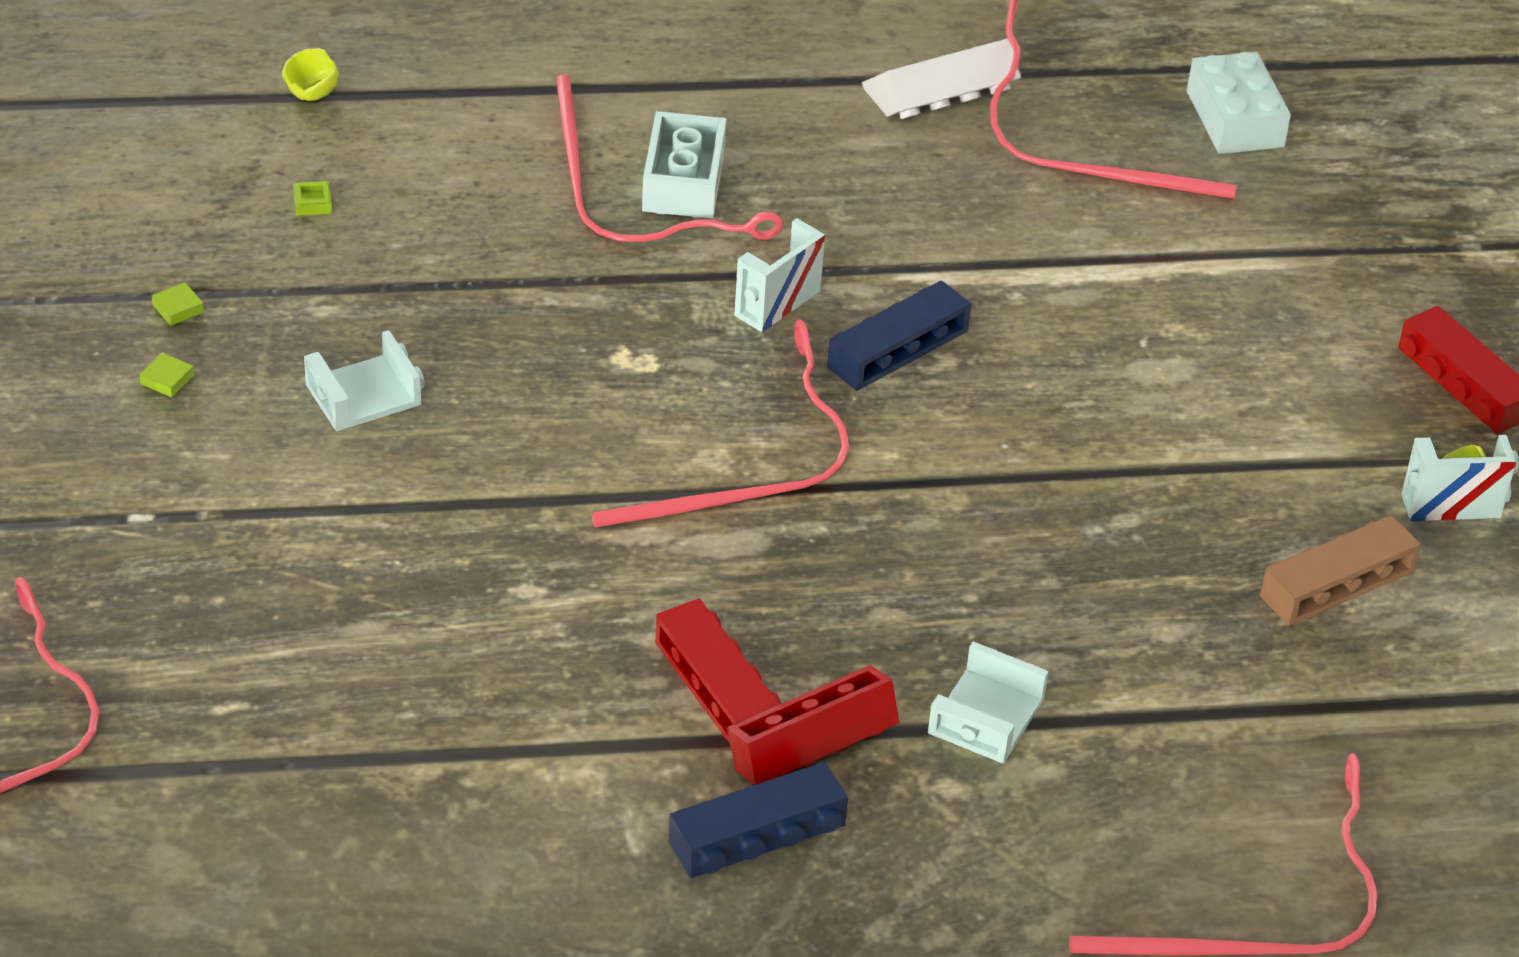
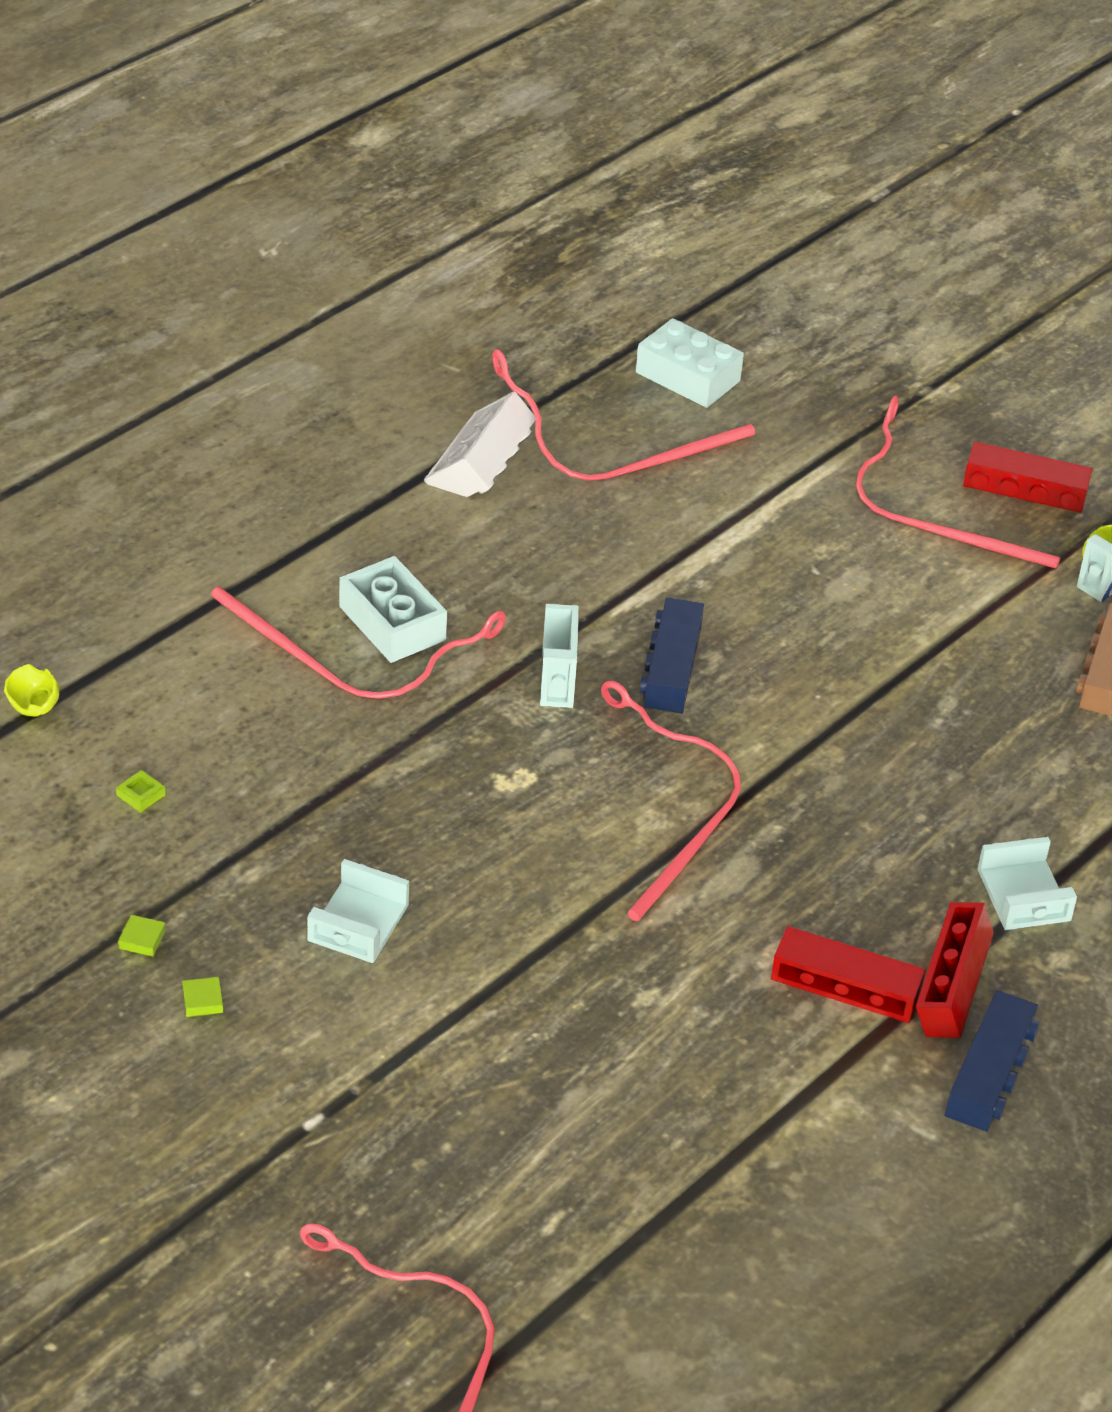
camera: 40 degrees left, 0 degrees up
none -> coral piece [856,395,1060,569]

